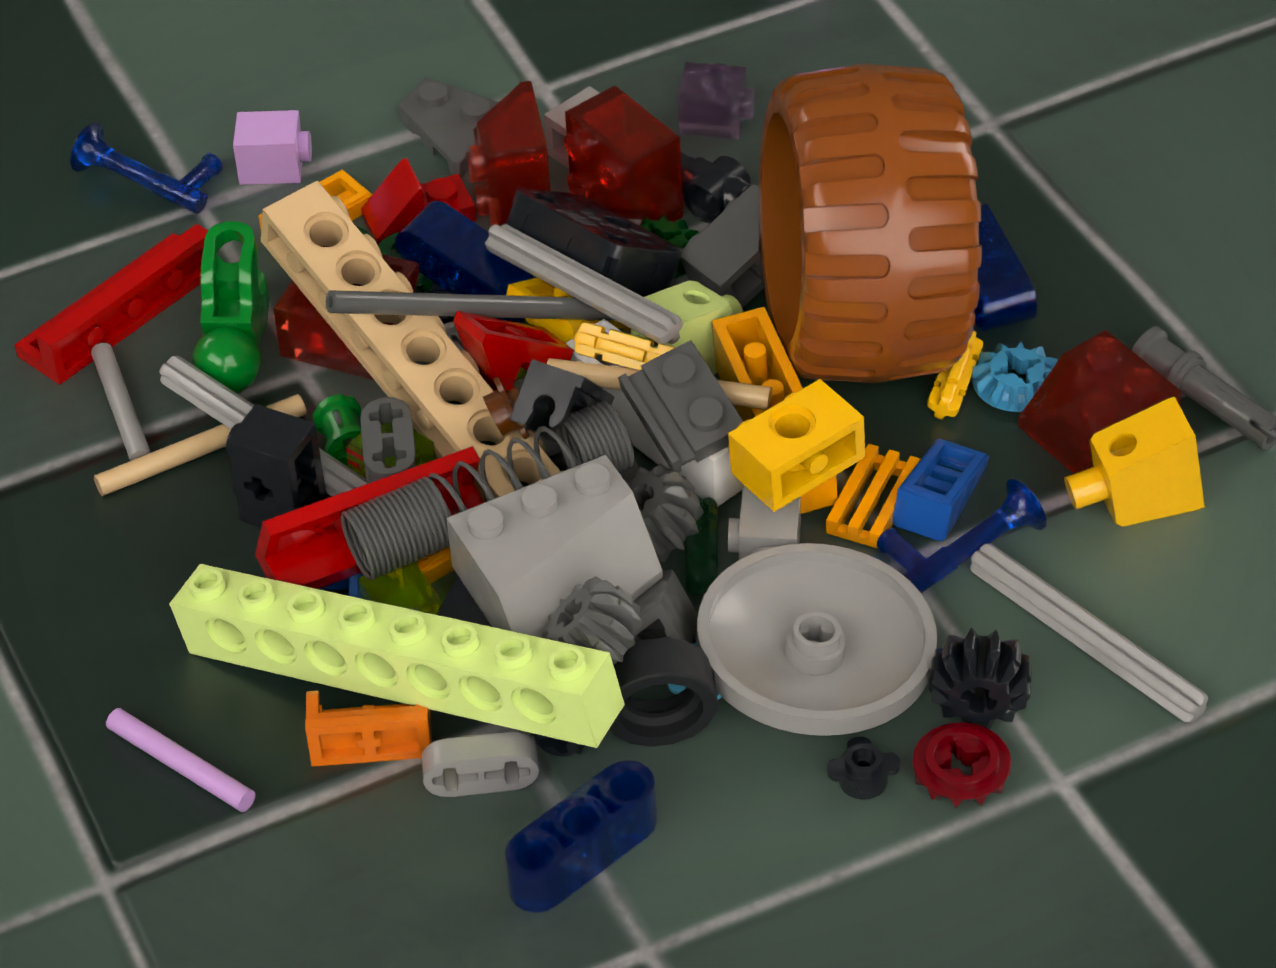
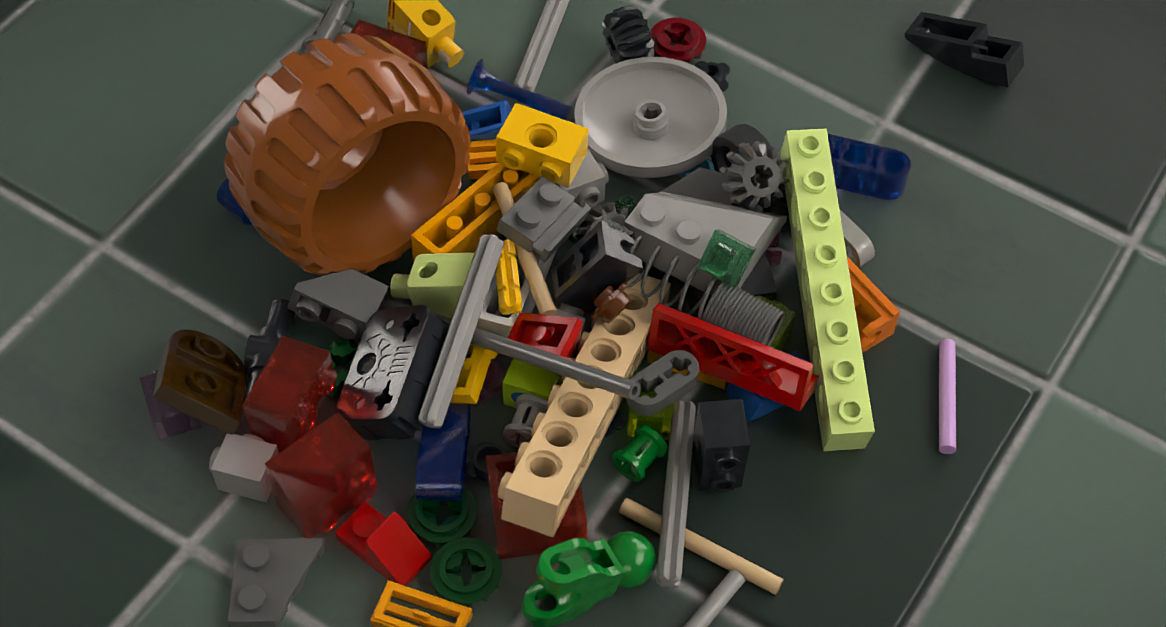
camera: 125 degrees left, 10 degrees up
none -> dark brown tile [153,330,247,435]
none -> clear green tile [697,229,756,287]

